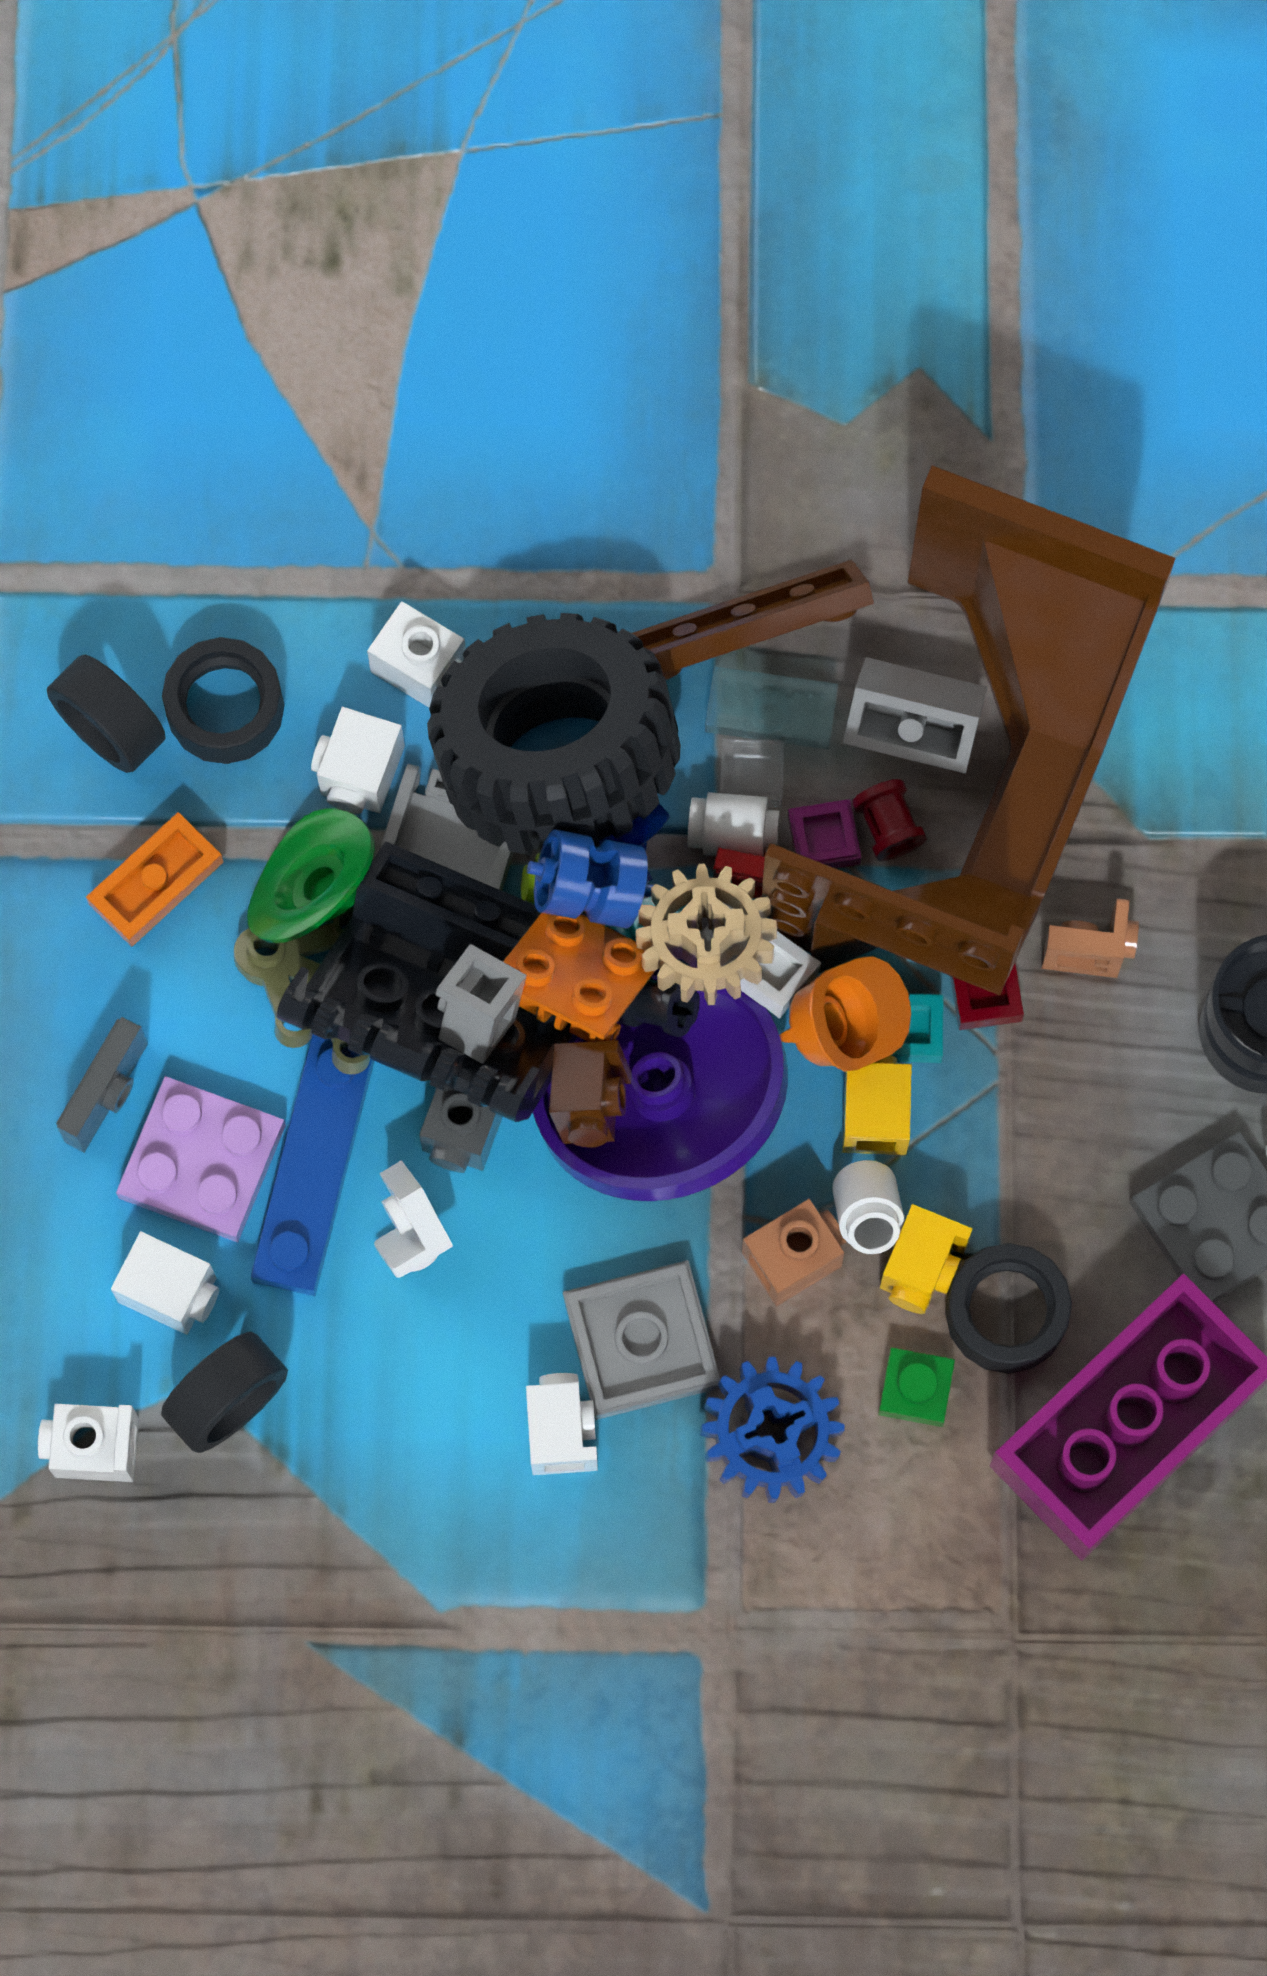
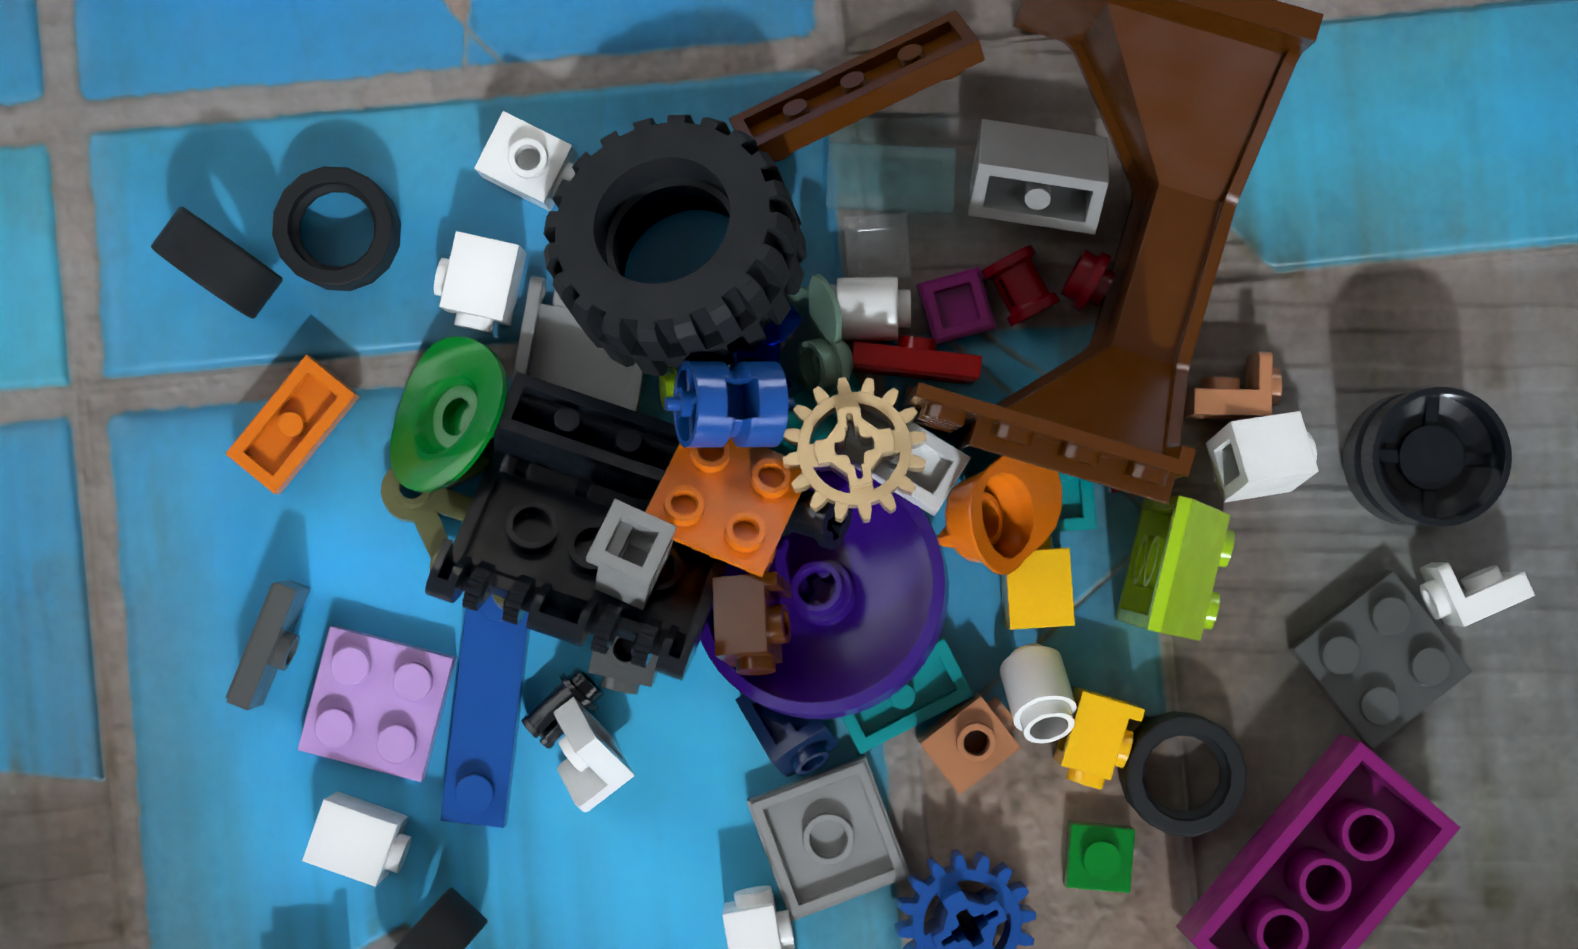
camera: 10 degrees left, 15 degrees up
none -> black pin [521,667,604,749]
none -> dark blue bracket [735,694,839,777]
none -> sand green plate [779,274,854,395]
none -> teal plate [841,637,974,755]
none -> dark red plate [1060,249,1116,312]
none -> lime slope [1115,495,1235,641]
none -> white brick [1205,411,1319,503]

